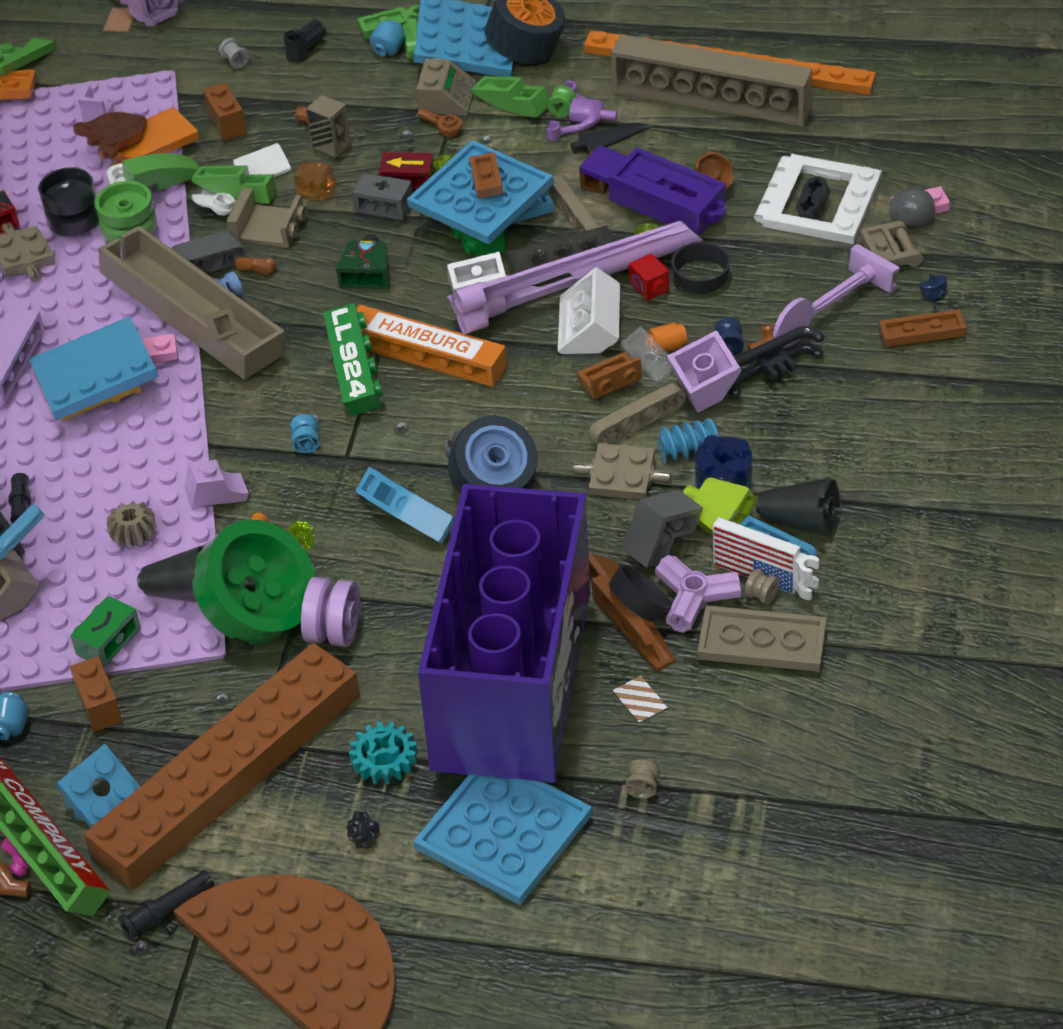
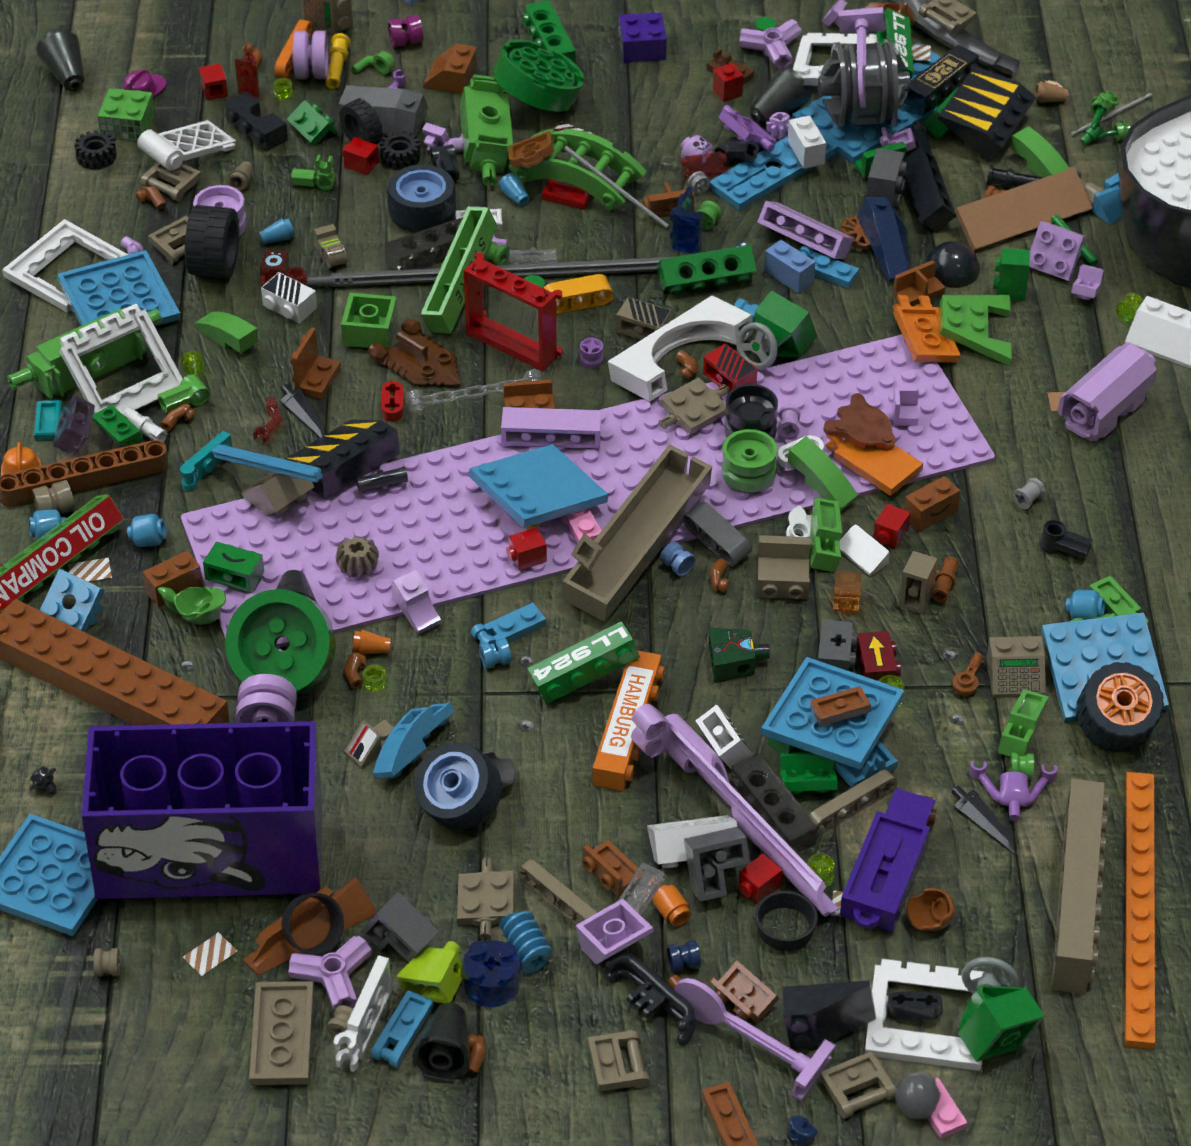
camera: 75 degrees right, 0 degrees up
none -> sticker [68,558,112,582]
none -> bright green hair [158,587,226,625]
none -> slope [344,720,394,769]
none -> dark azure plate [471,603,546,644]
none -> red brick [506,527,547,570]
none -> dark tan plate [588,1030,650,1092]
none -> dark grey brick [684,827,750,901]
none -> bracket [710,961,780,1024]
none -> green bracket [780,753,837,794]
none -> black slope [783,980,876,1050]
none -> red brick [873,504,910,549]
none -> green piece [958,957,1045,1062]

